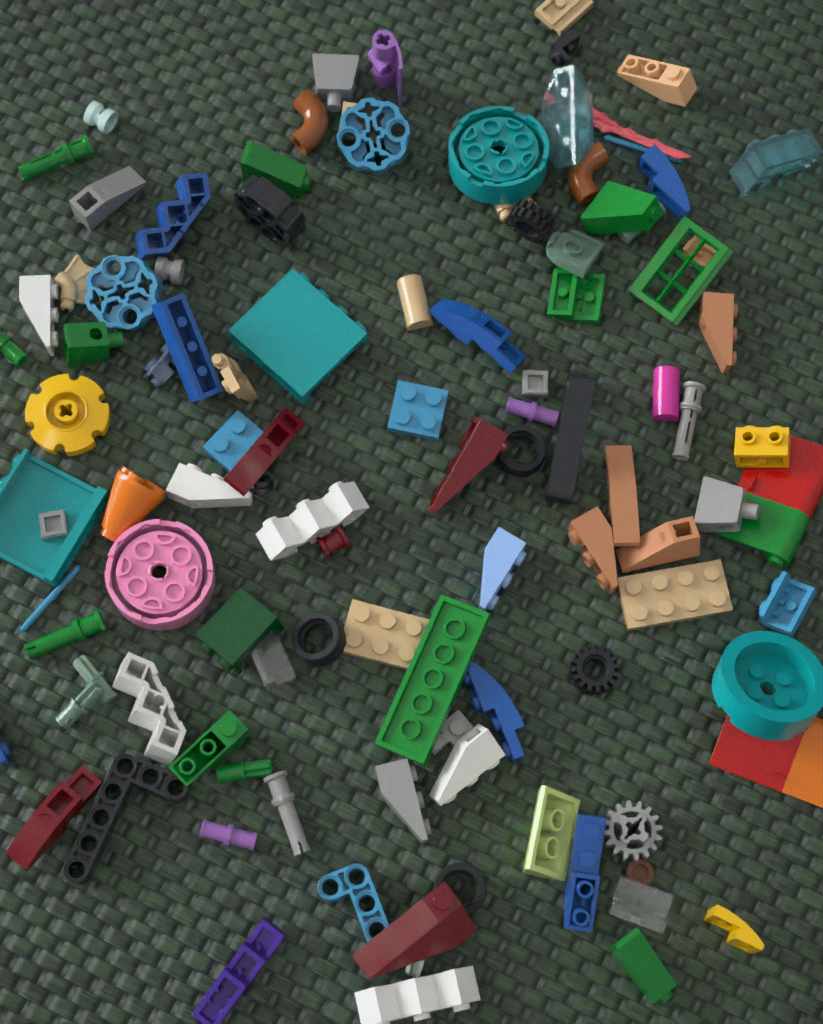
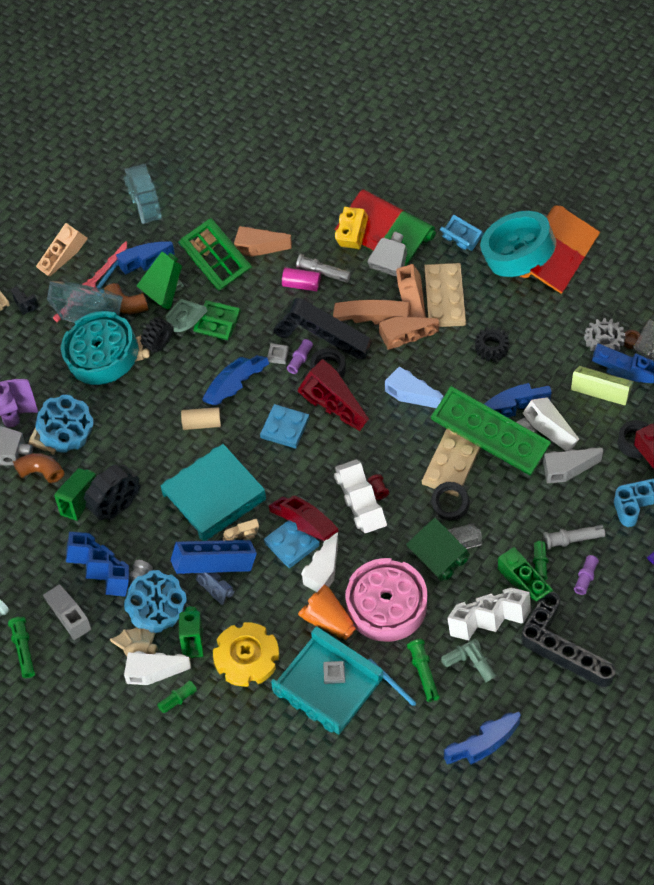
camera: 75 degrees left, 15 degrees down
dark red slope [6,766,103,871] -> none

